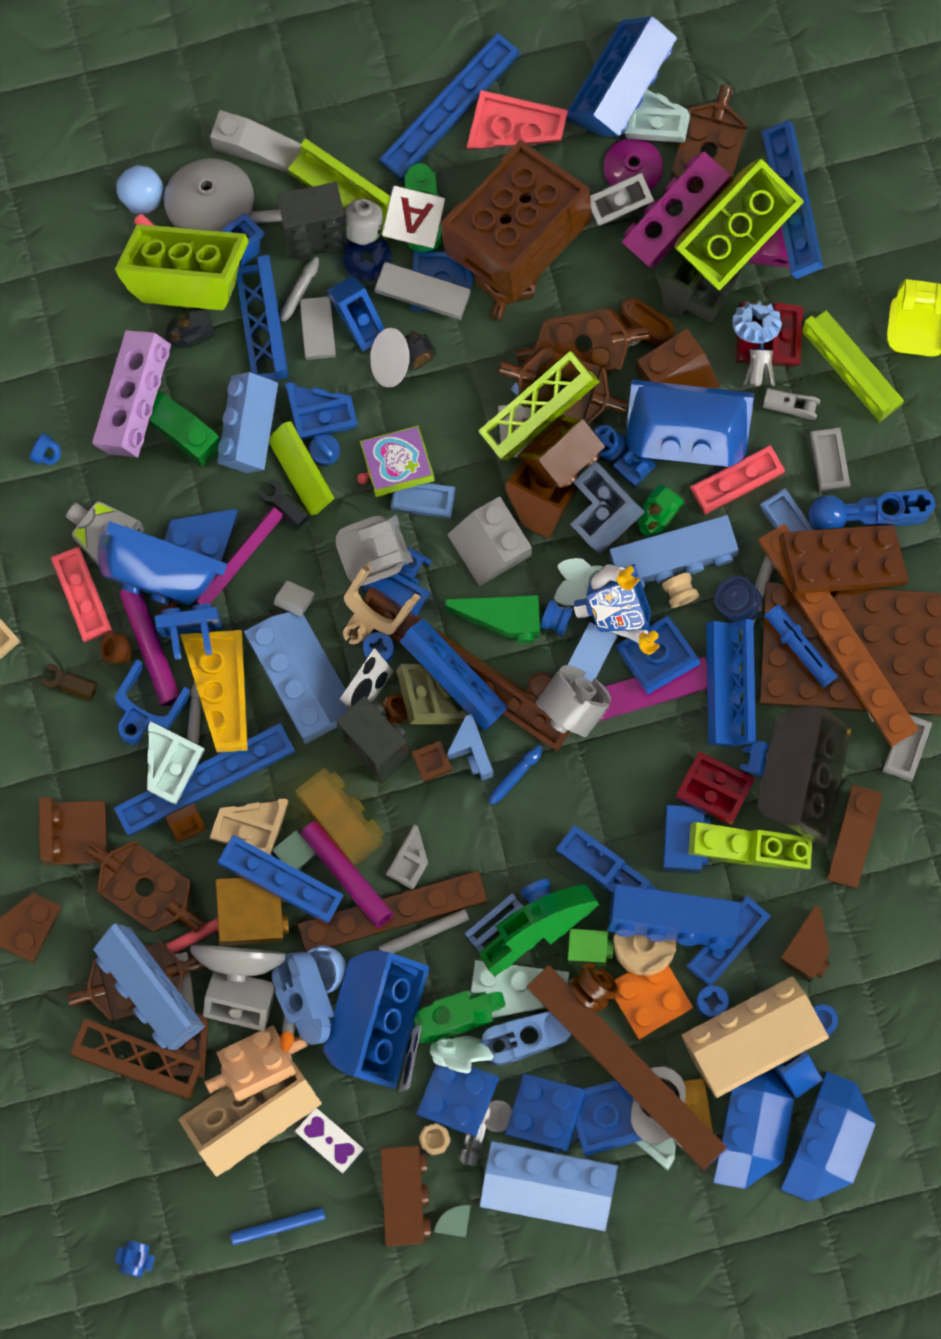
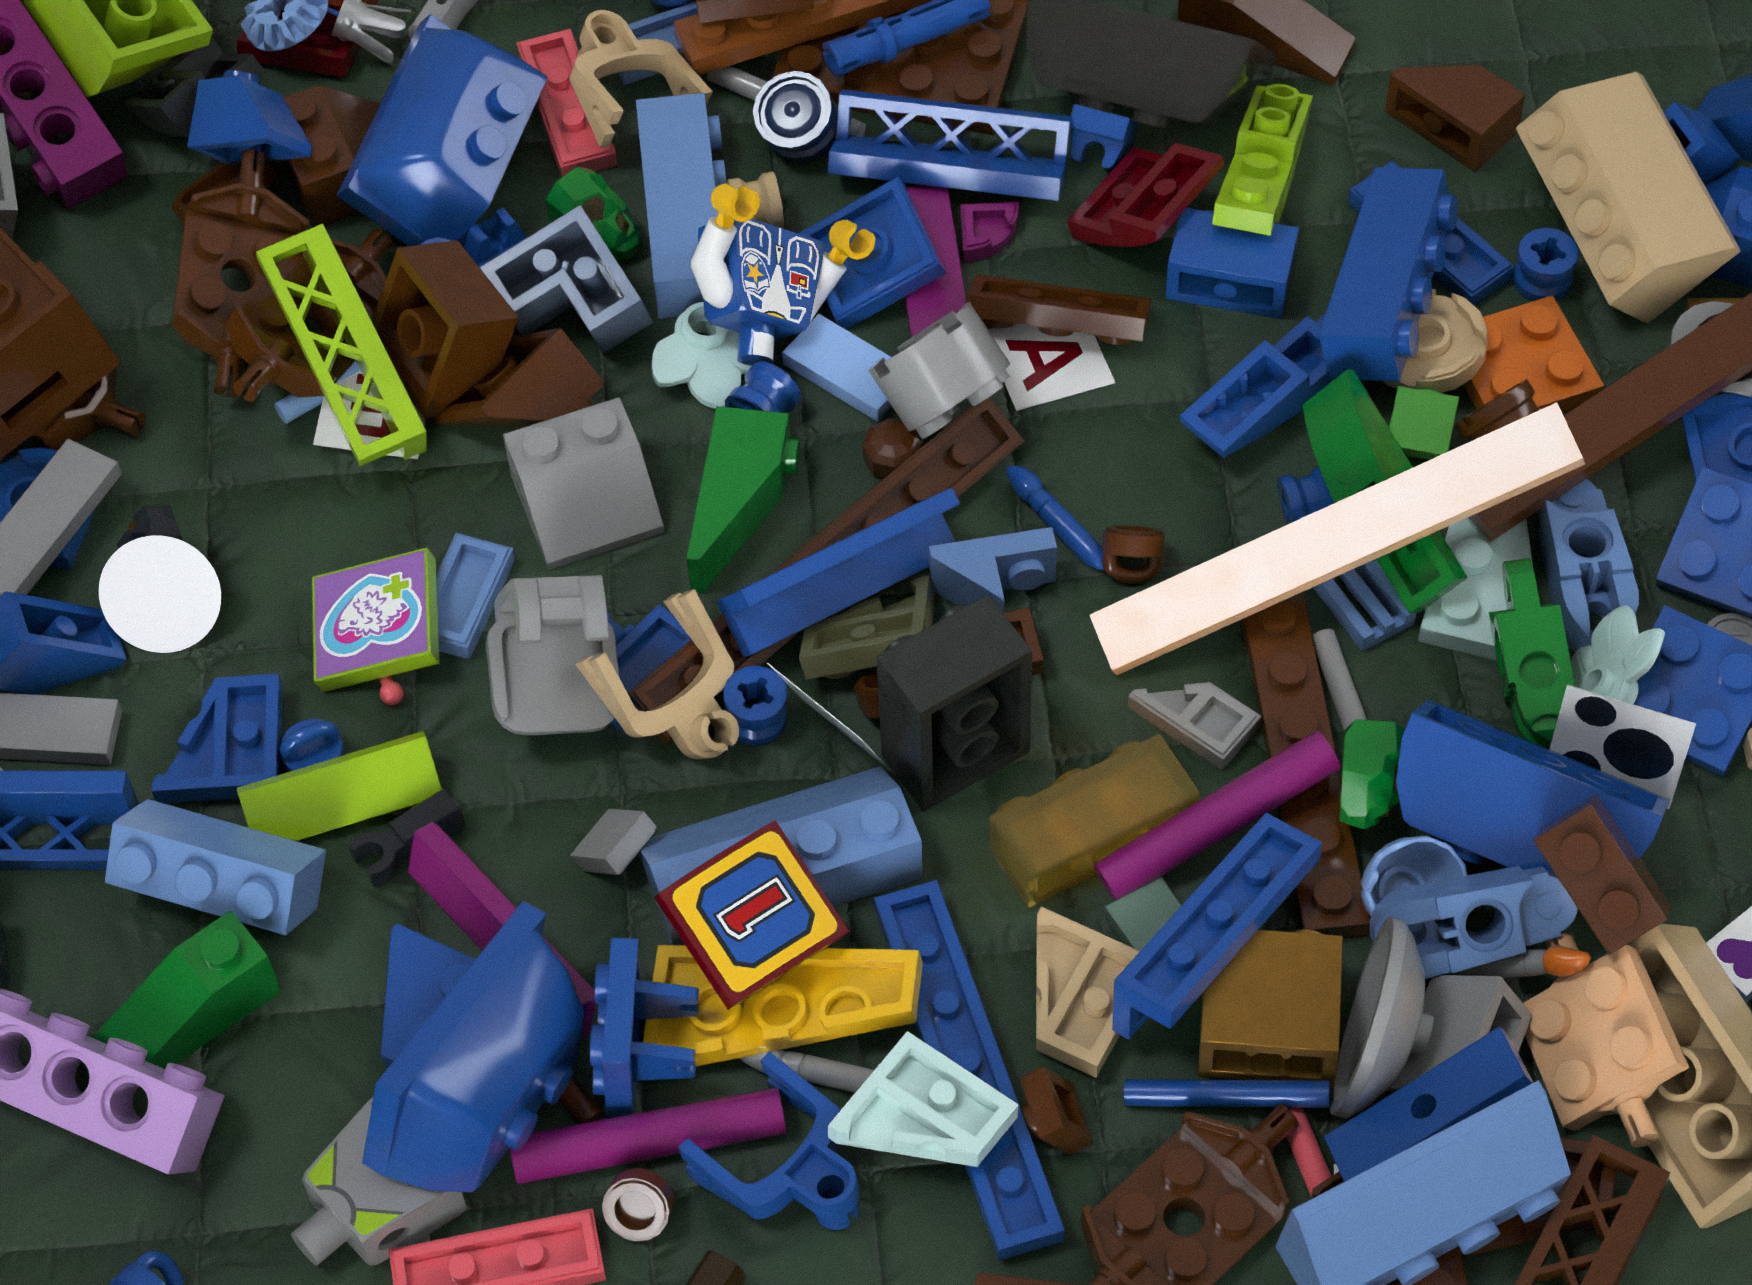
camera: 80 degrees left, 20 degrees down
none -> blue slope [187,70,312,165]
none -> tan piece [569,10,713,148]
none -> slope [654,820,849,1010]
none -> magenta tile [961,202,1019,263]
none -> reddish brown plate [966,274,1152,345]
none -> white sticker [988,324,1115,411]
none -> light nougat tile [1090,402,1585,675]
none -> reddish brown tile [1102,525,1165,584]
none -> blue bar [1124,1079,1331,1108]
none -> blue tile [1324,1026,1533,1182]
none -> green rock [1339,719,1405,829]
none -> reddish brown brick [1533,793,1672,955]

